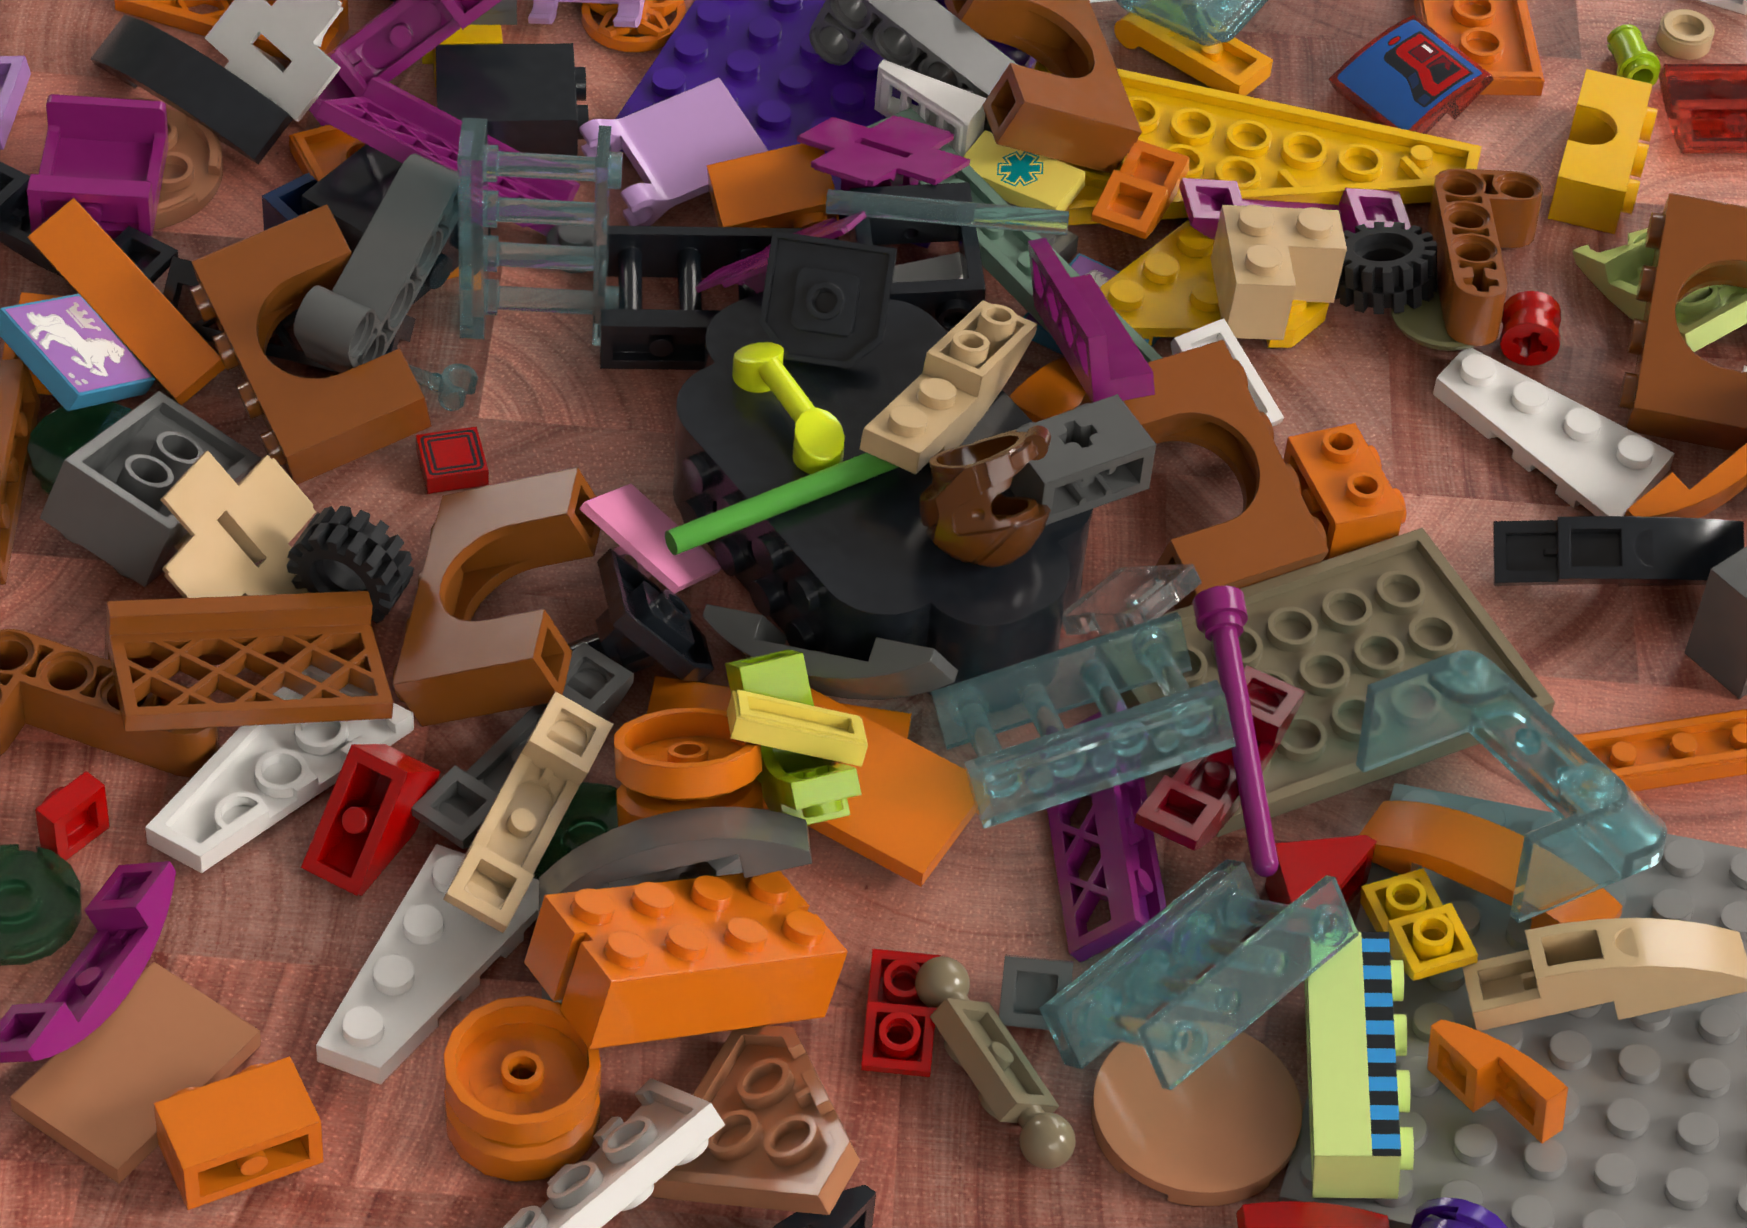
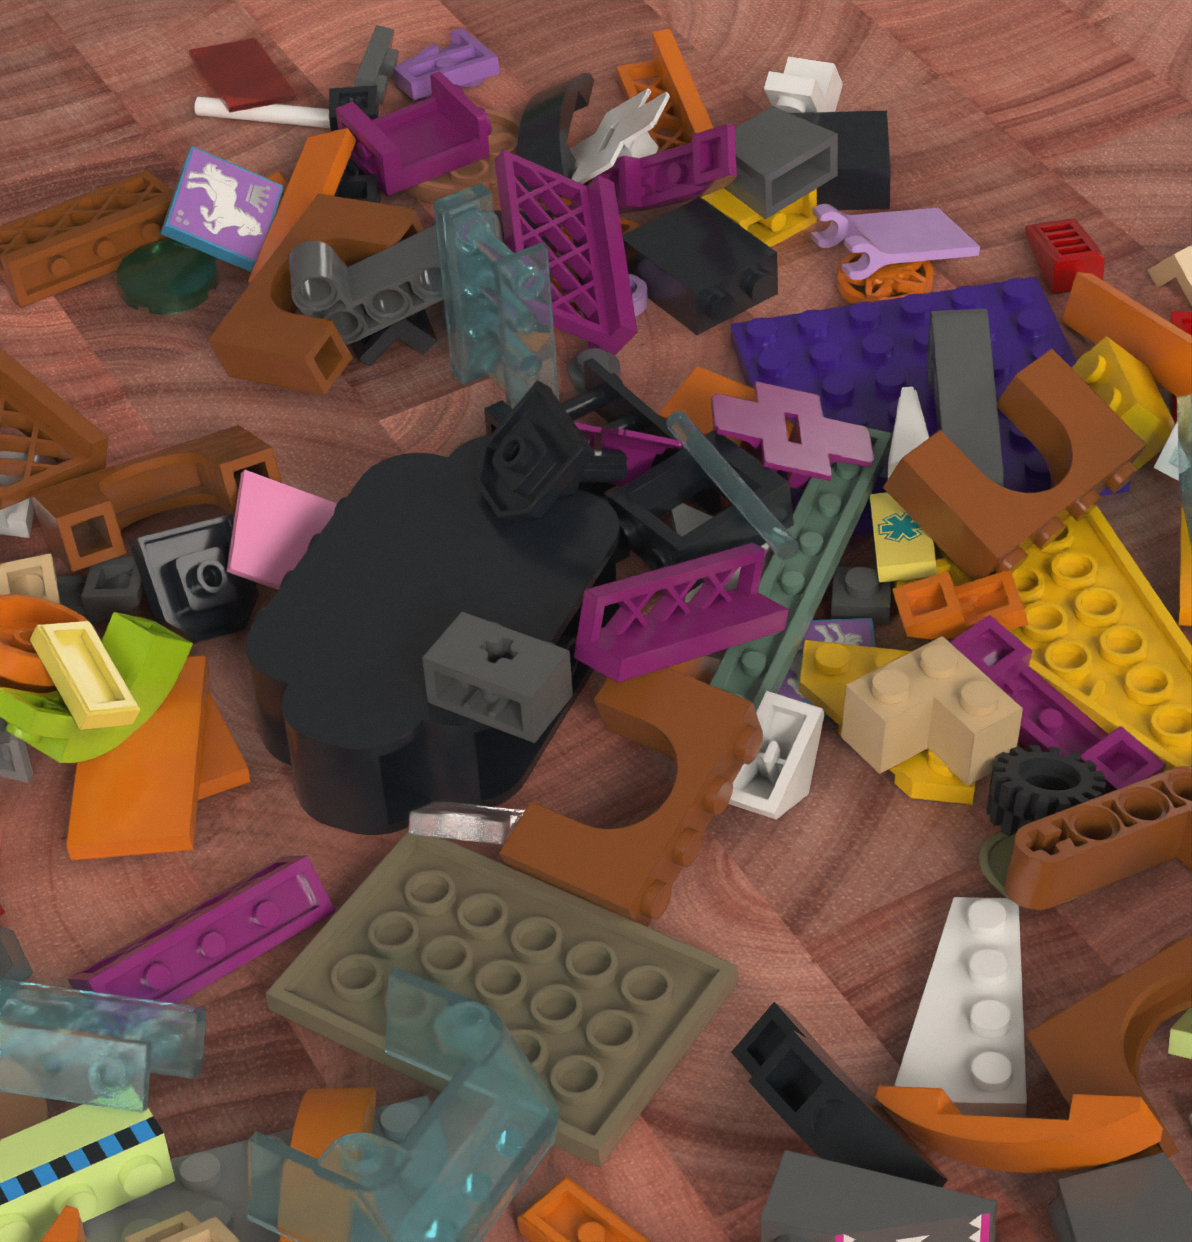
camera: 65 degrees right, 5 degrees down
dark grey slope [40,391,261,587] -> none
tan piece [160,450,316,598] -> none
black tyre [287,506,414,624] -> none
clear light blue hand [408,363,478,411] -> none
red tile [416,426,489,494] -> none
lavender flag [579,78,768,226] -> none
bright green bar [665,453,898,555] -> none
dark grey slope [702,604,958,700] -> none
neon yellow bar [732,342,845,474] -> none
tan slope [859,300,1037,474] -> none
reddish brown helmet [920,425,1051,568] -> none
clear light blue fence [931,612,1236,829] -> none
dark red slope [1134,665,1305,851] -> none
magenta piece [1193,586,1279,877] -> none
red slope [1265,835,1377,966] -> none
orange brick [1283,423,1407,560] -> none
yellow slope [1360,868,1478,981] -> none
red wheel [1500,291,1561,366] -> none

